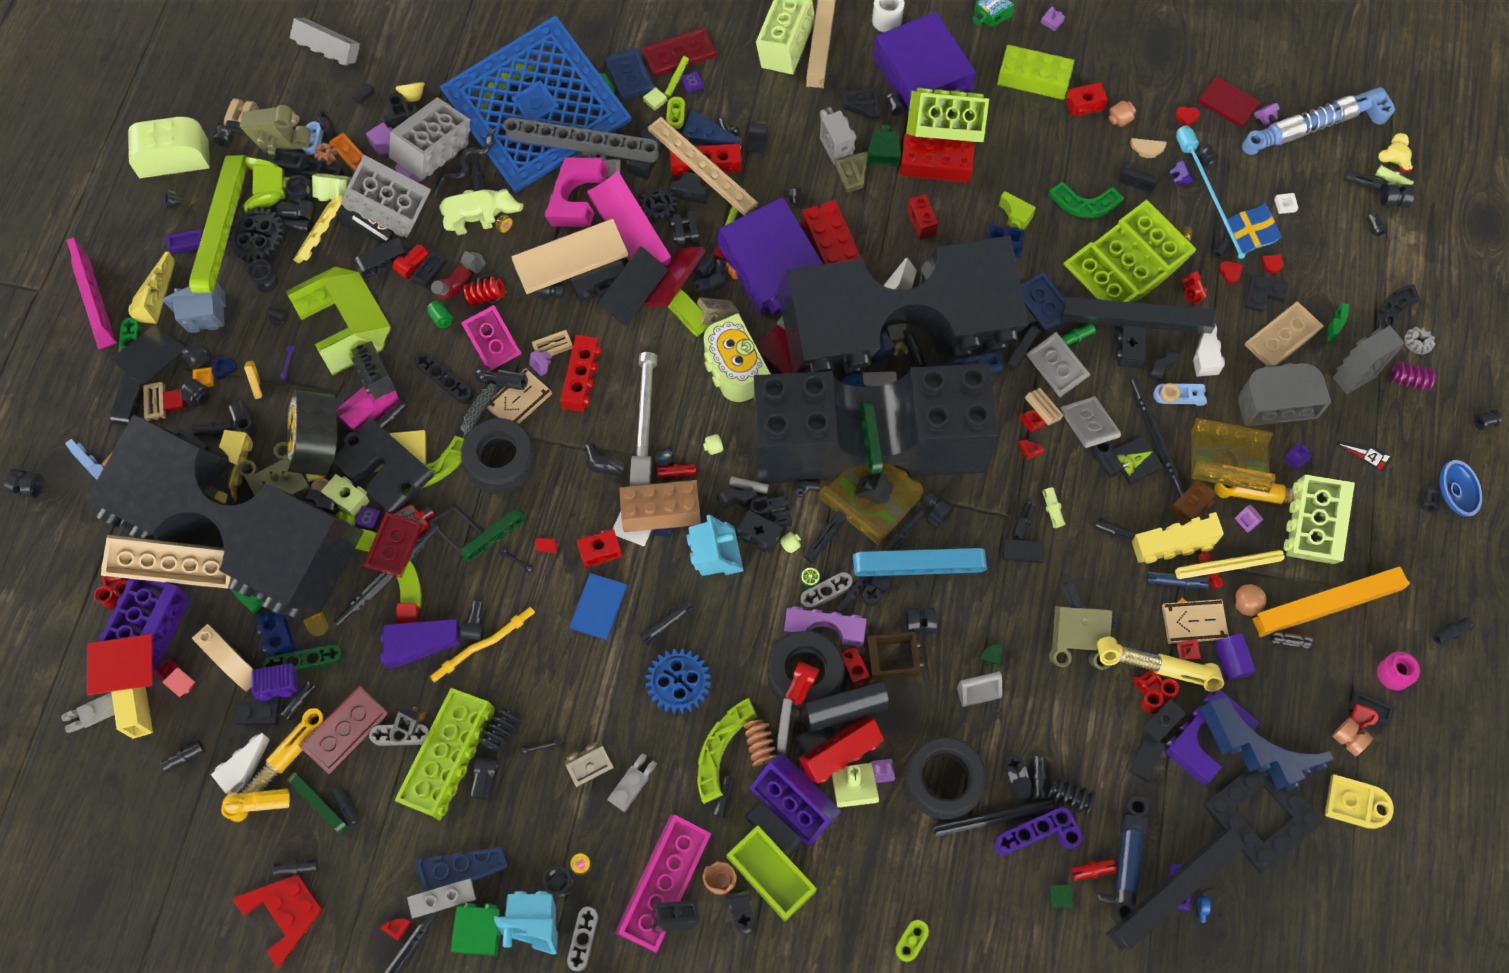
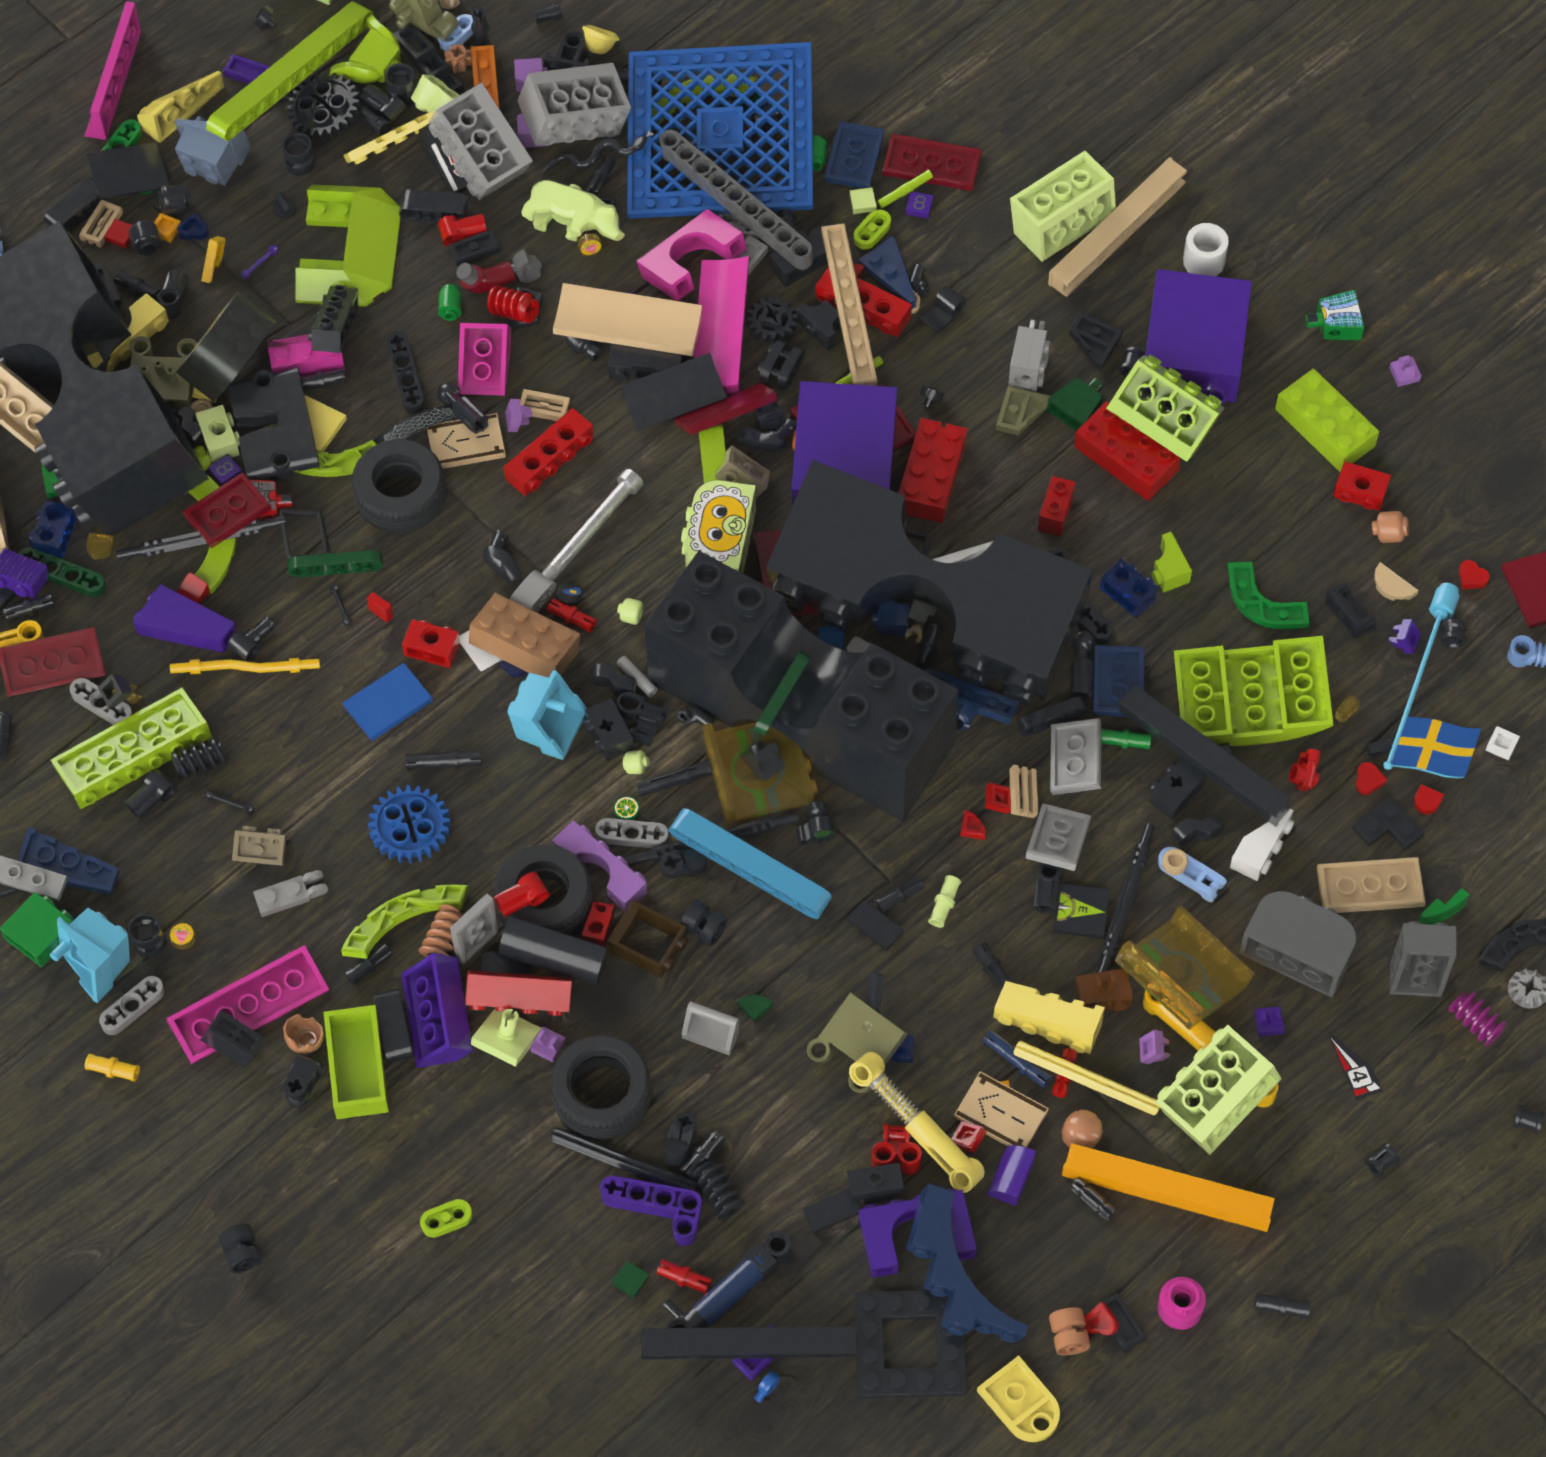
camera: 35 degrees right, 5 degrees down
blue dish [1439,460,1482,517] -> none

